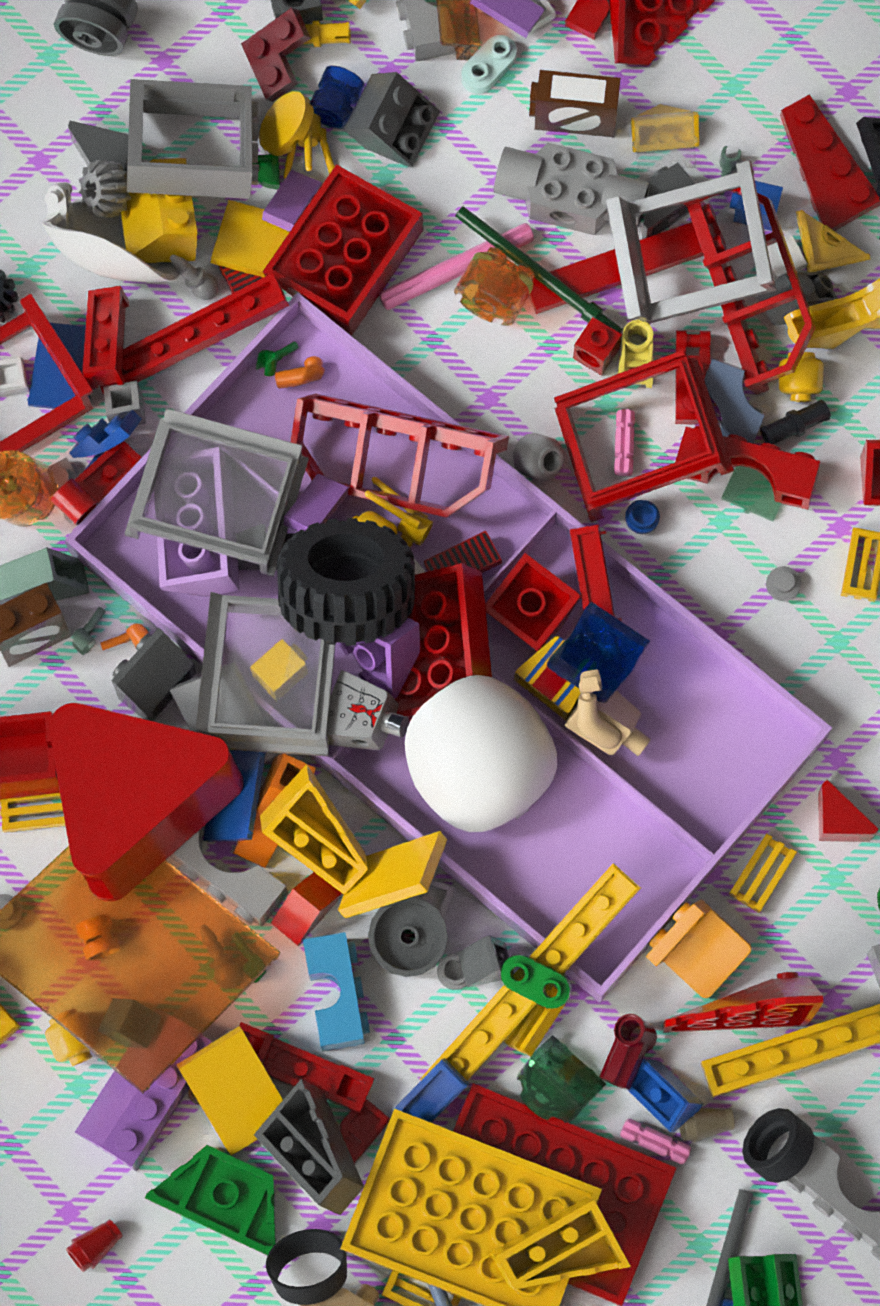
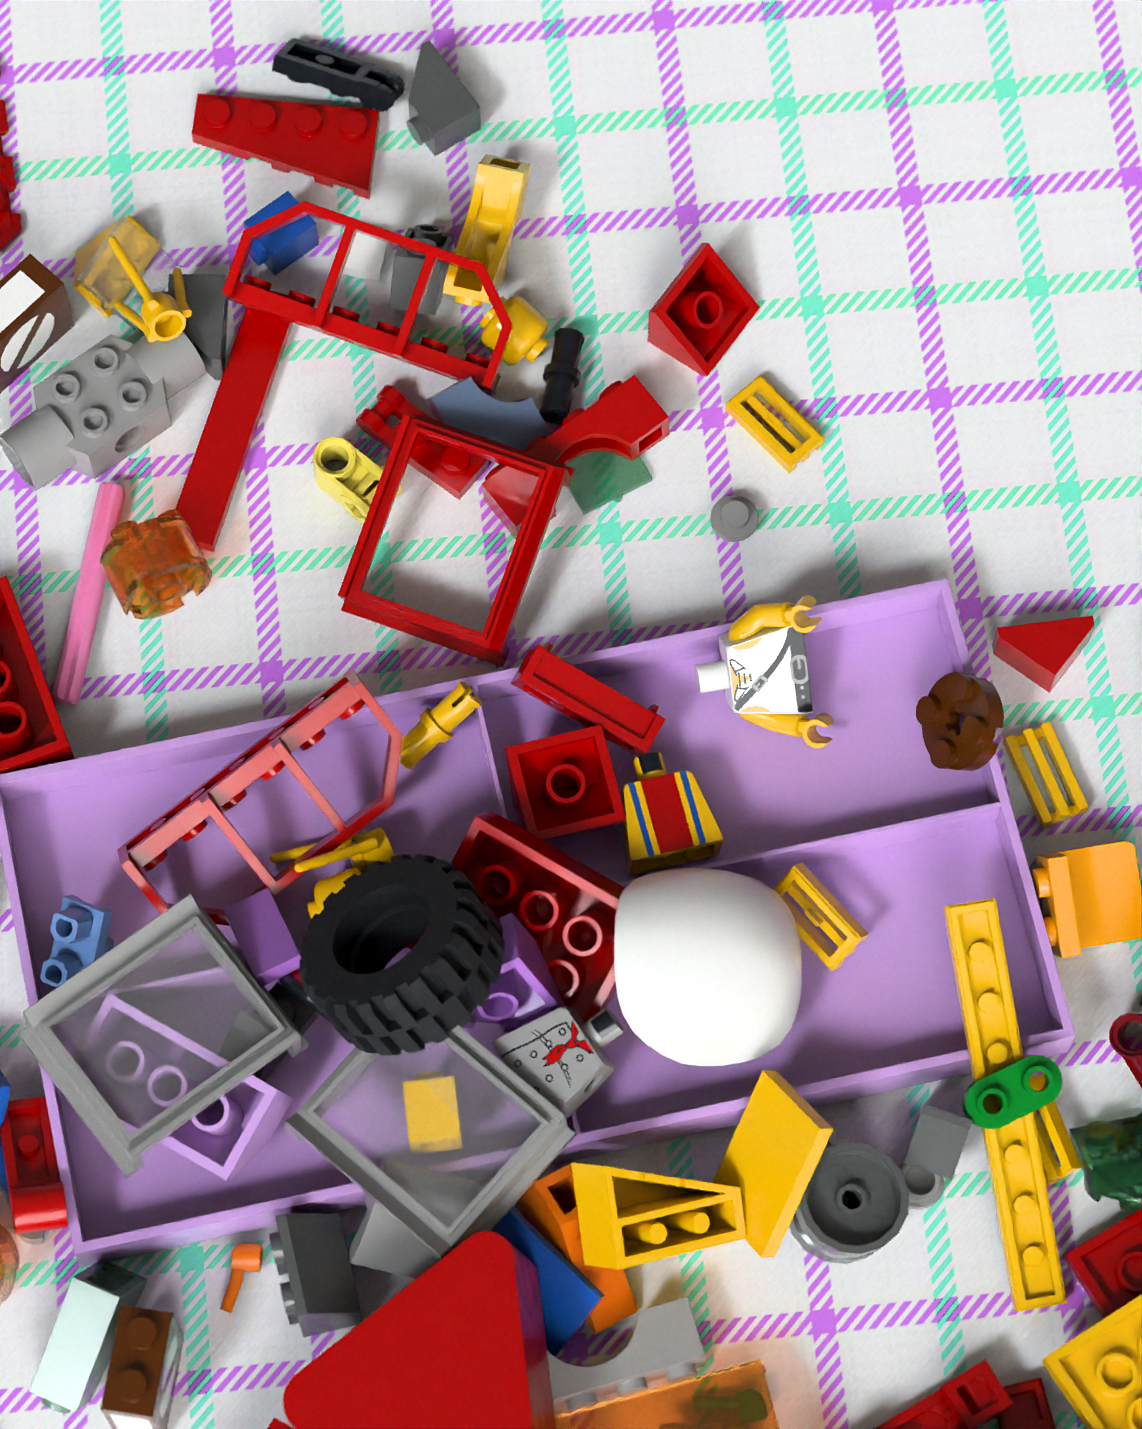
camera: 55 degrees left, 5 degrees down
sand green hand [72,607,106,655] -> none
green hand [256,341,299,377] -> none
red slope [271,872,344,946] -> none
orange arm [275,356,325,389] -> none
dark azure arch [303,932,370,1052] -> none
blue tile [393,1058,470,1123] -> none
tile [424,530,502,573] -> none
dark green bar [455,206,623,333] -> none
light grey head [513,433,564,481] -> none
clear blue bracket [547,602,650,703] -> none
tan torso [564,636,651,756] -> none
red brick [573,317,622,376] -> none
piece [606,161,777,324] -> none
bright pink axle [614,409,635,476] -> none
blue plate [625,500,660,534] -> none
sand green hand [718,146,741,195] -> none
yellow tile [795,210,871,272] -> none
none -> medium blue hips [40,895,114,988]
none -> yellow plant [108,236,192,342]
none -> yellow pin [399,681,483,770]
none -> torso [694,595,834,748]
none -> yellow tile [773,862,869,971]
none -> reddish brown plate [916,672,1004,771]

